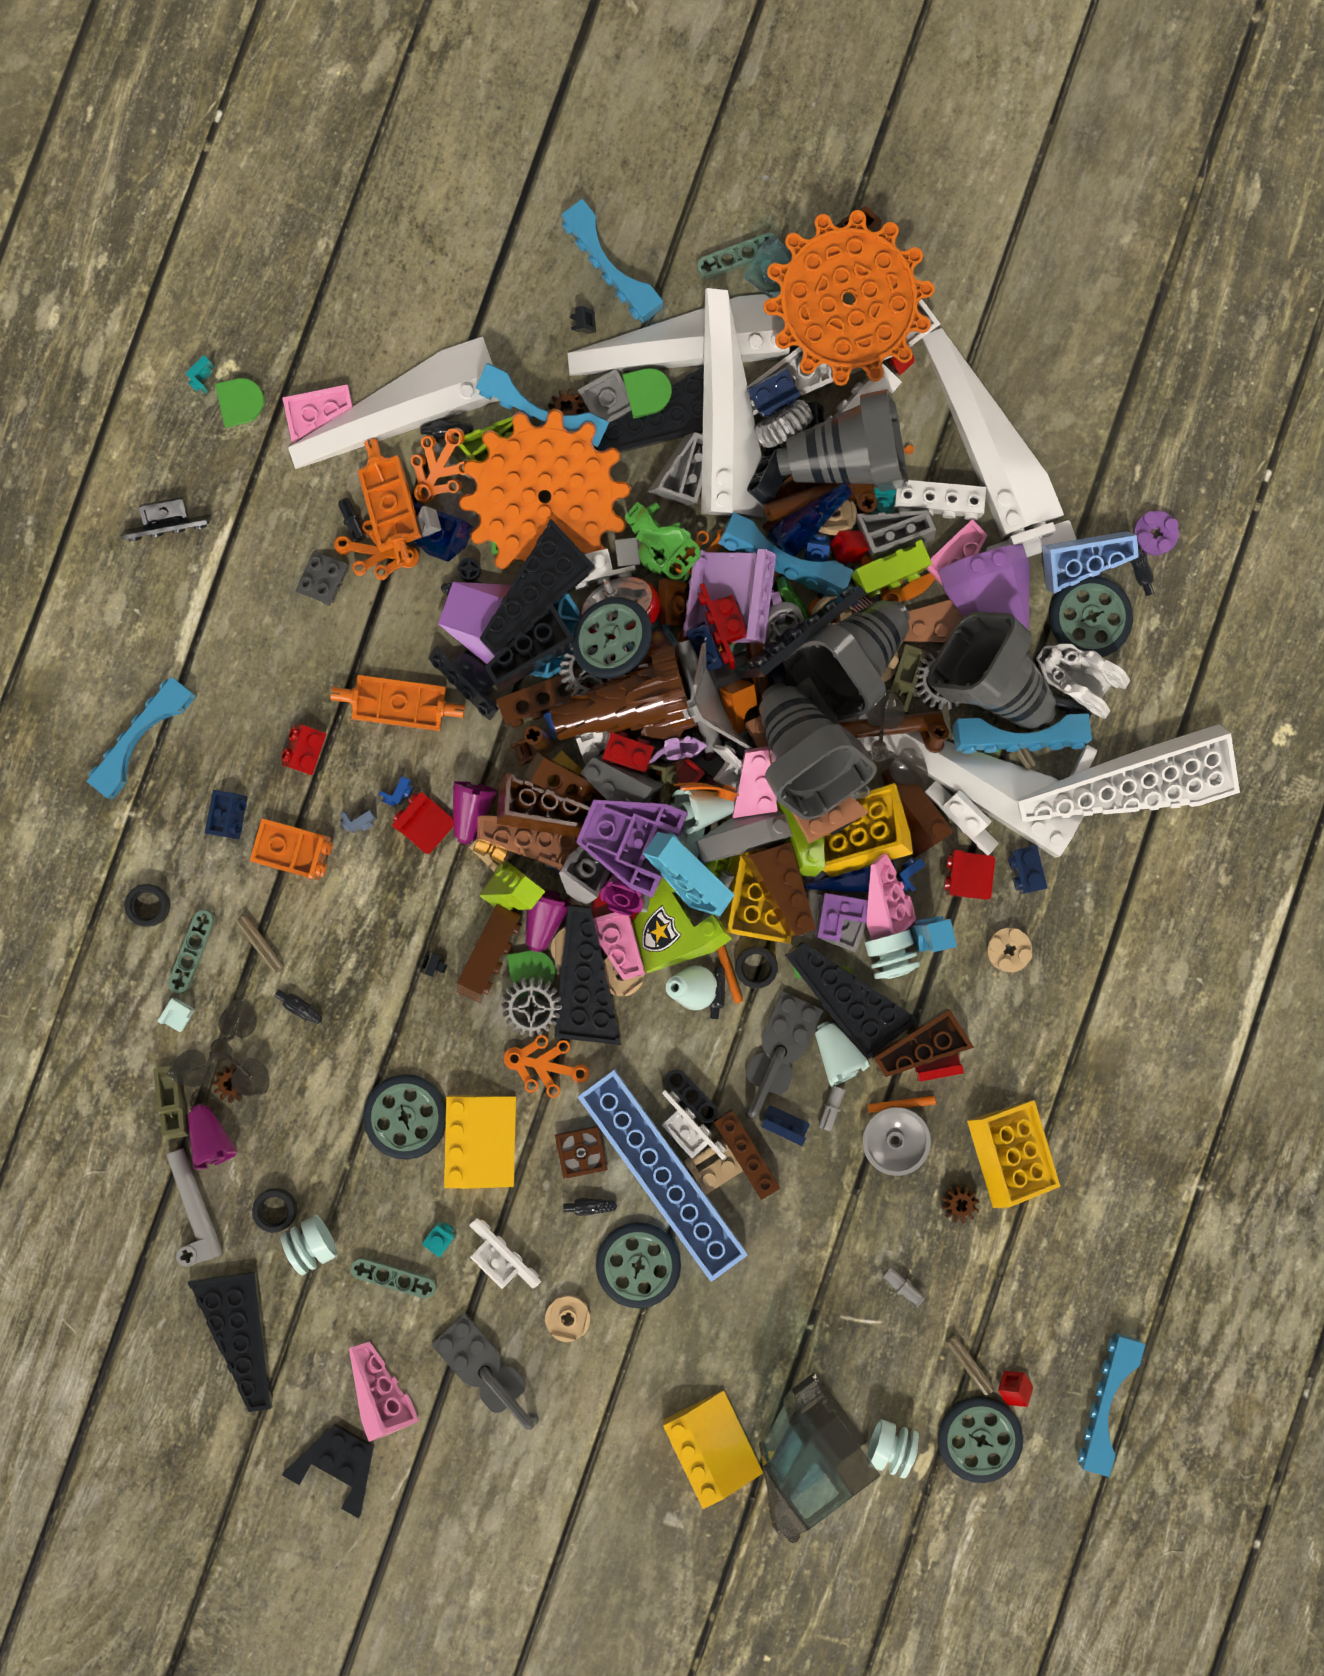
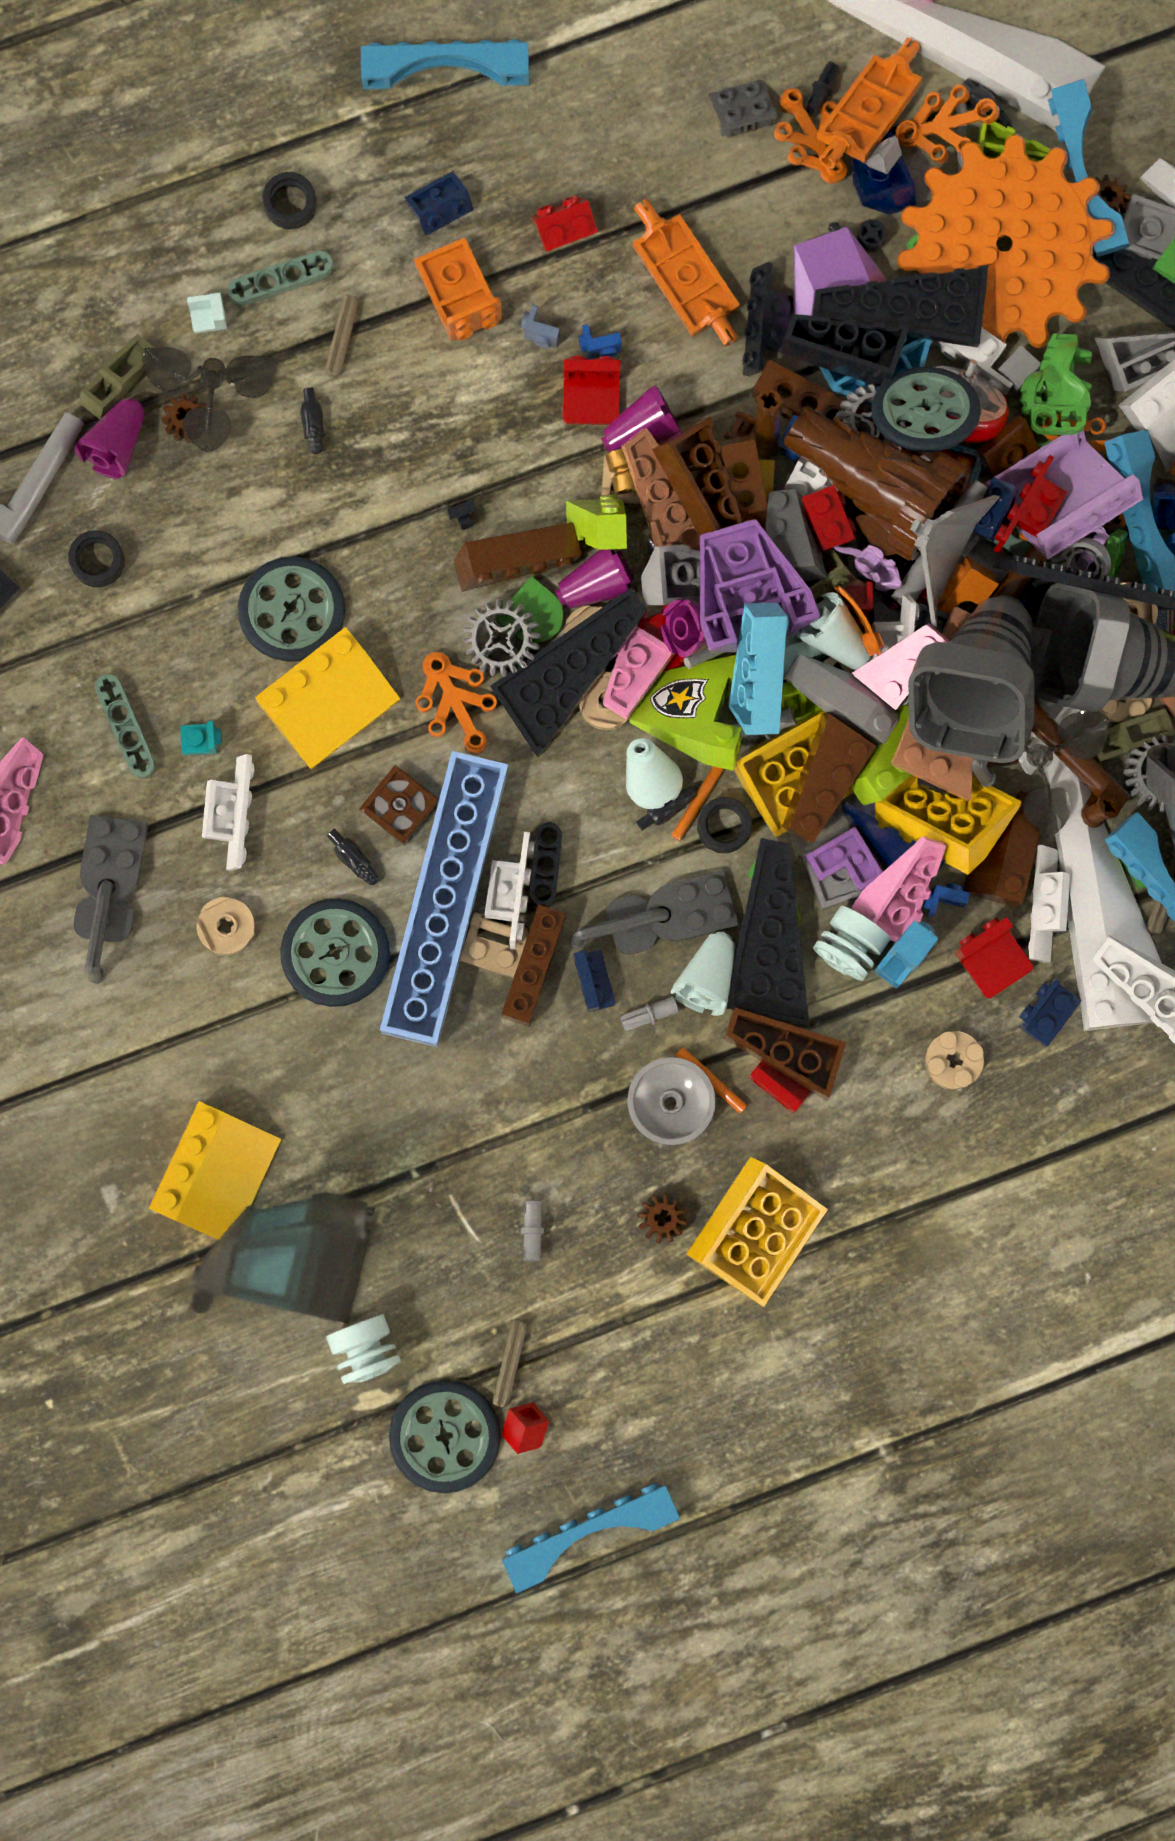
camera: 45 degrees right, 5 degrees down
light aqua wheel [280,1214,338,1276] -> none

